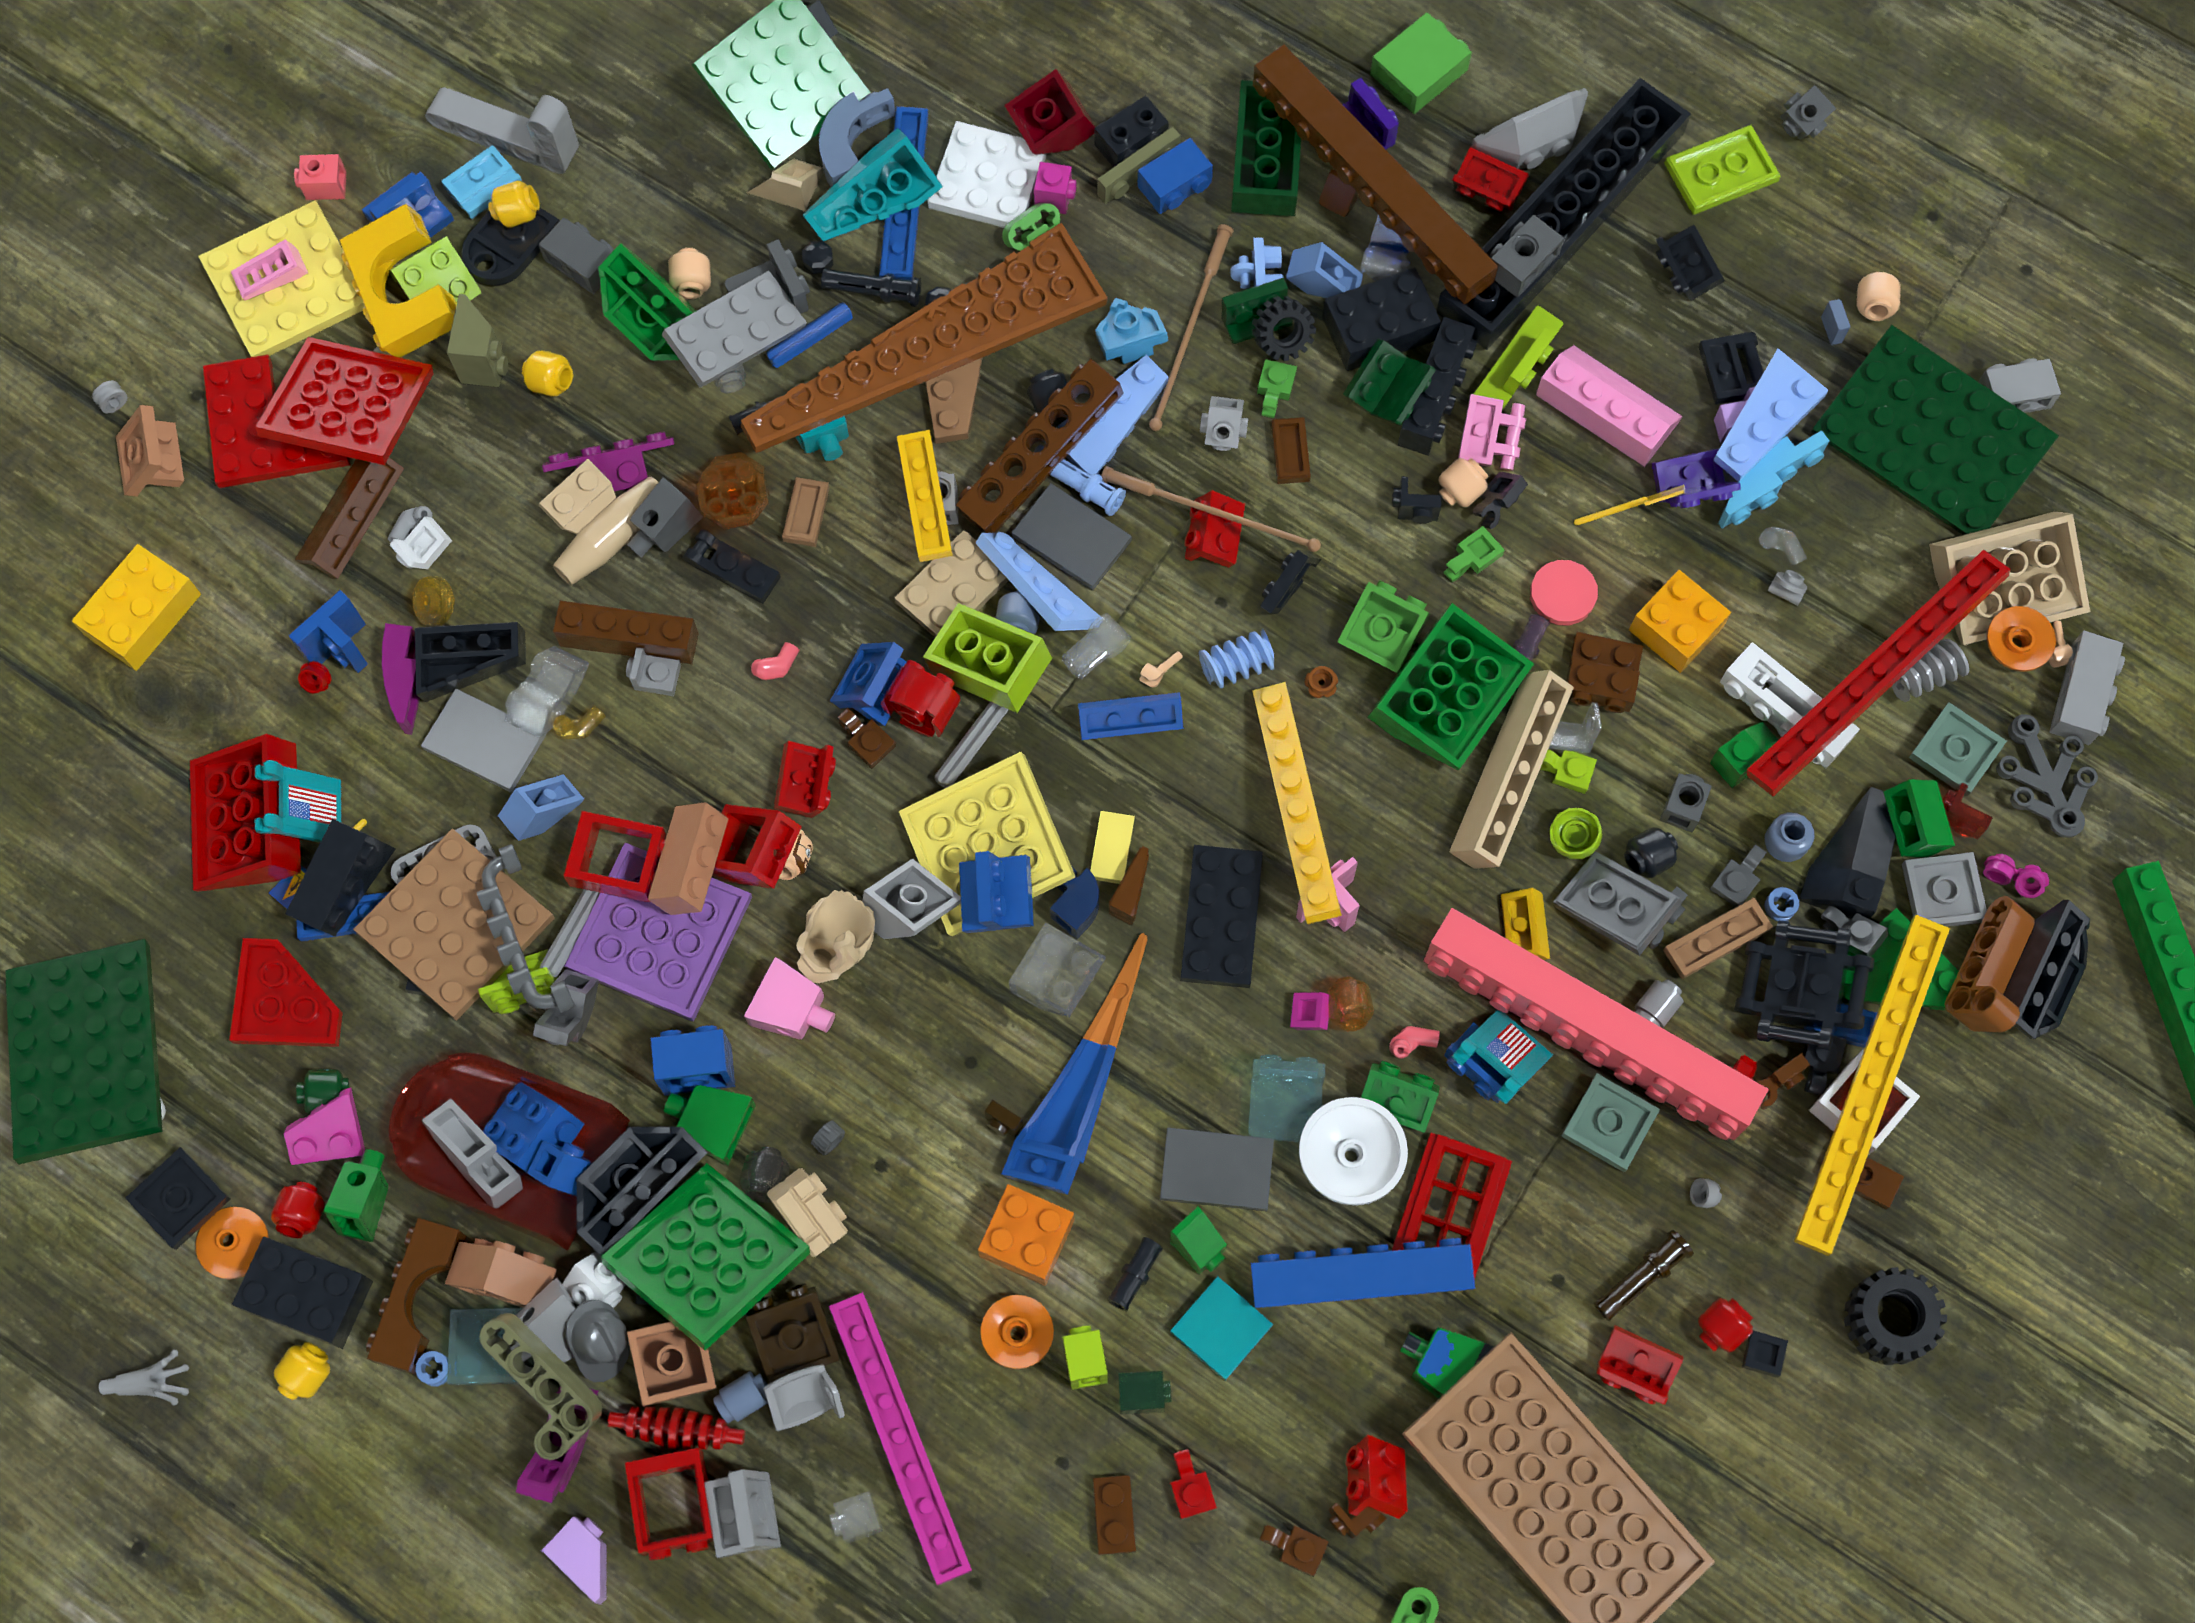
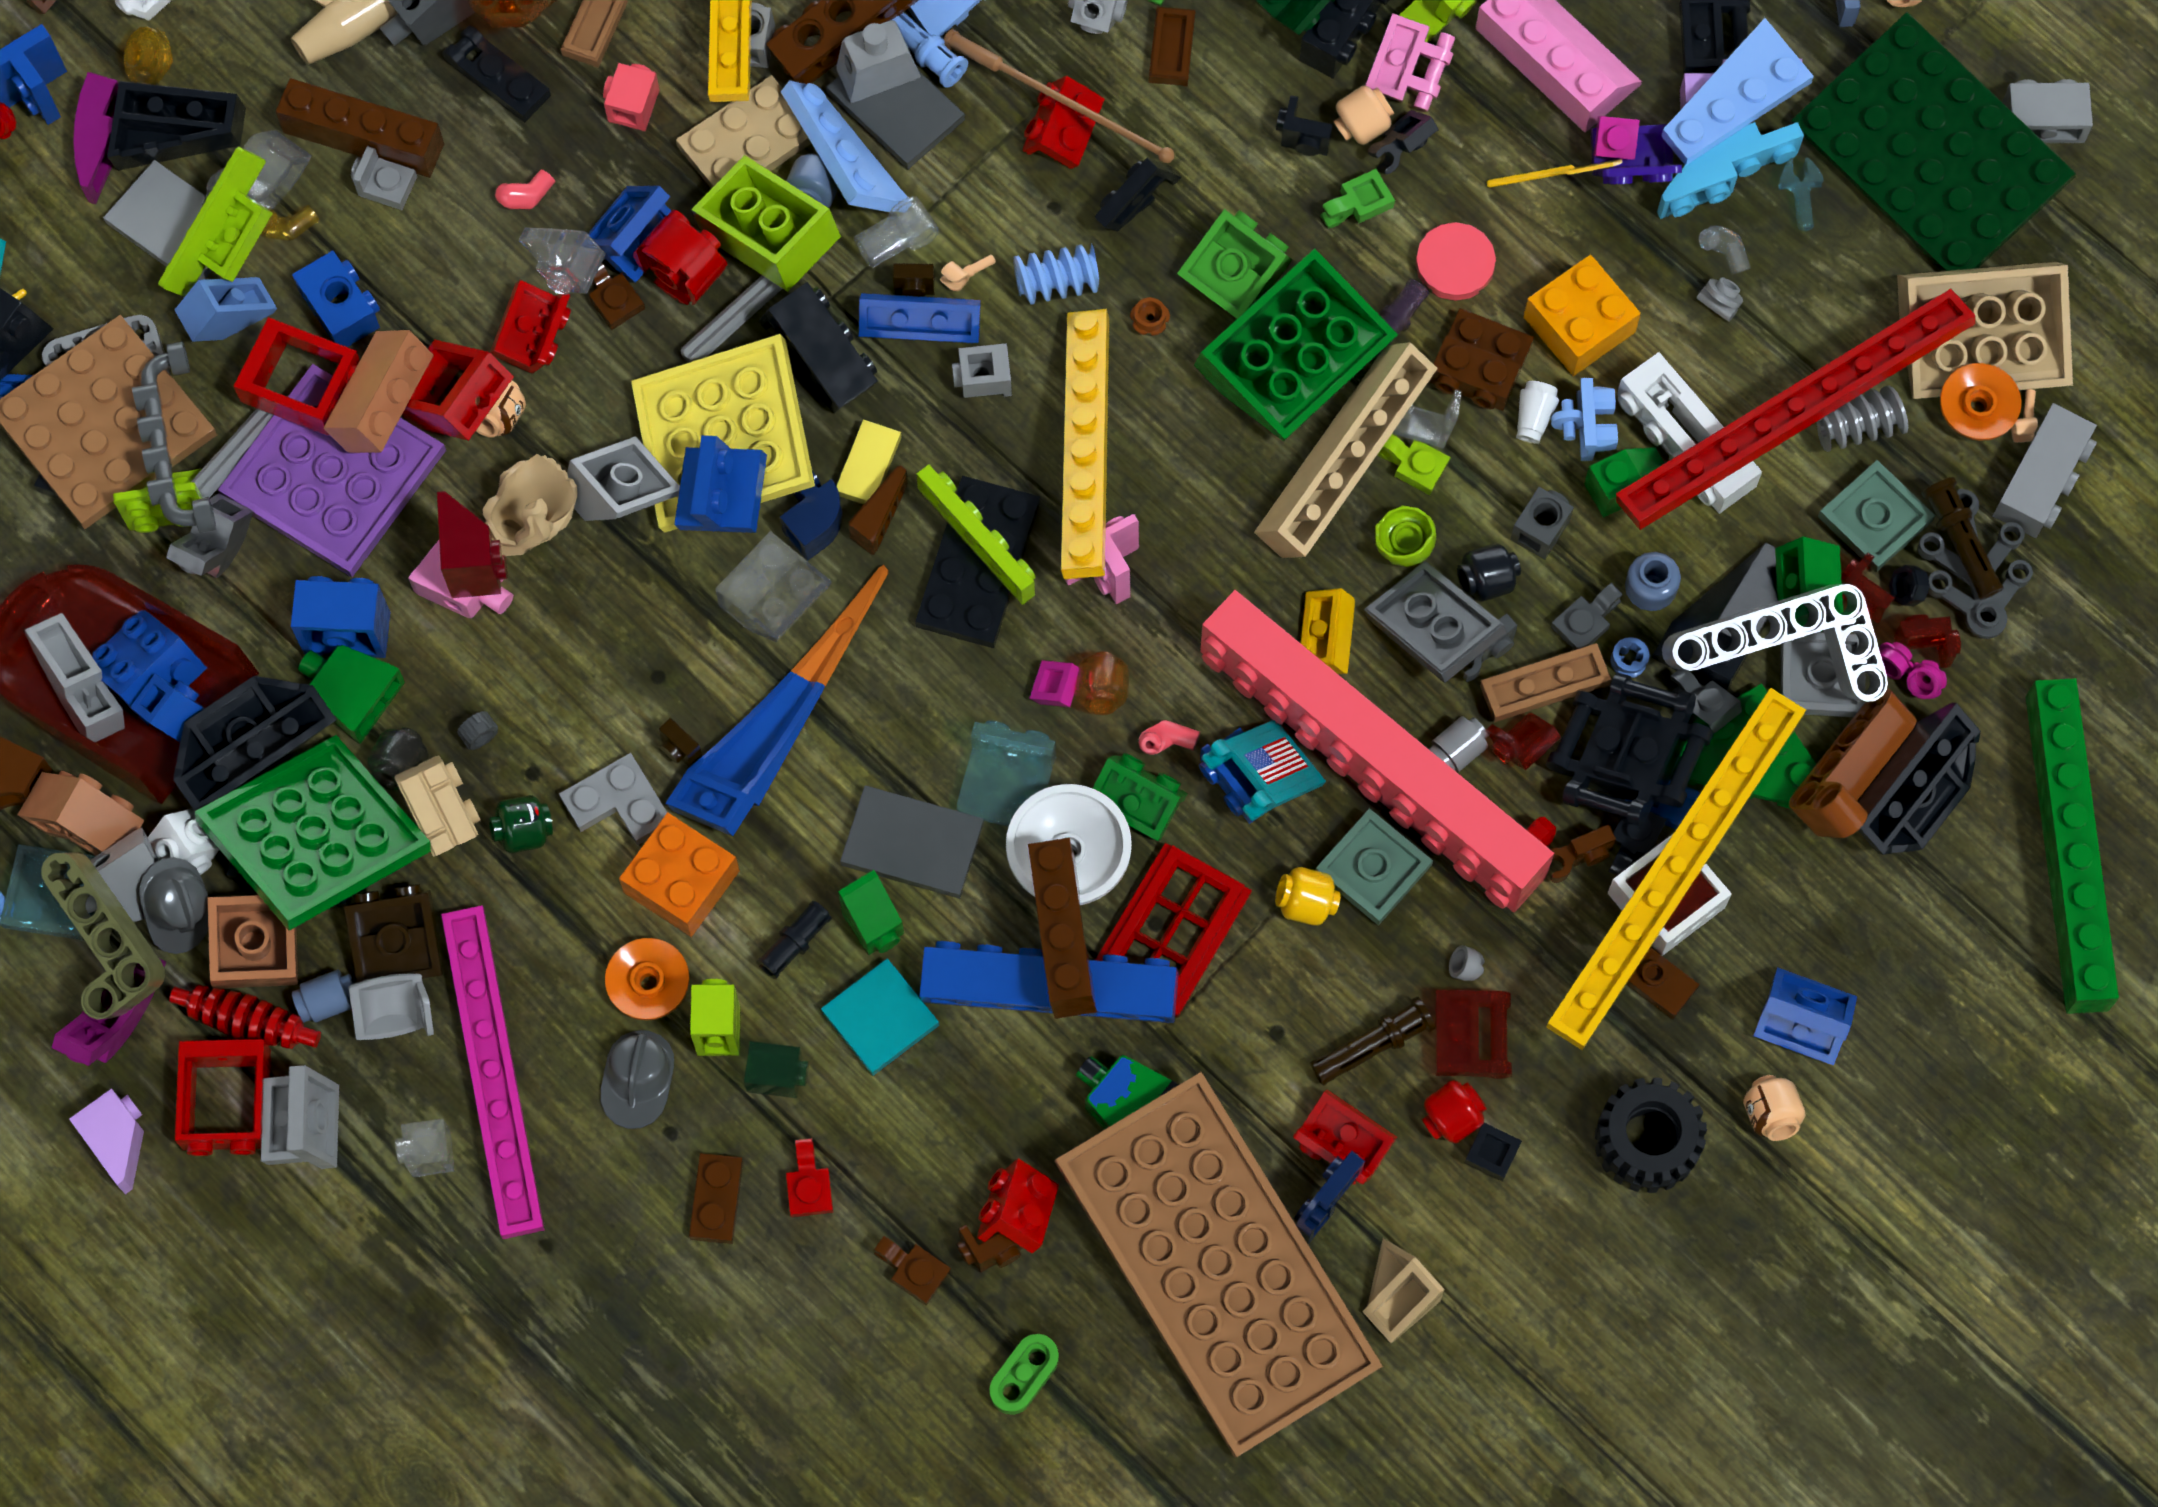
camera: 10 degrees right, 0 degrees up
none -> lime bracket [158,147,273,297]
none -> blue brick [292,251,380,347]
none -> dark red slope [437,491,508,598]
none -> dark green head [489,795,553,853]
none -> clear arch [519,227,606,295]
none -> light grey plate [559,753,667,845]
none -> dark grey piece [601,1030,674,1129]
none -> coral brick [603,63,660,131]
none -> black wedge [758,282,878,414]
none -> light grey torso [836,20,921,103]
none -> dark brown plate [893,263,935,297]
none -> lime plate [917,464,1036,605]
none -> light grey brick [952,343,1012,398]
none -> reddish brown arch [1028,837,1097,1019]
none -> yellow head [1275,867,1340,926]
none -> dark blue plate [1294,1151,1365,1244]
none -> tan slope [1362,1238,1445,1343]
none -> clear red plate [1435,990,1512,1079]
none -> clear red bracket [1486,712,1561,770]
none -> white cone [1516,381,1559,444]
none -> light blue hips [1551,378,1618,461]
none -> dark pink plate [1594,116,1640,160]
none -> beam [1662,584,1888,701]
none -> light nougat head [1743,1075,1806,1141]
none -> blue bracket [1753,967,1857,1066]
none -> clear light blue bar [1778,157,1824,231]
none -> black tile [1889,565,1930,607]
none -> clear red bracket [1894,614,1961,668]
none -> dark brown pin [1921,477,2004,600]

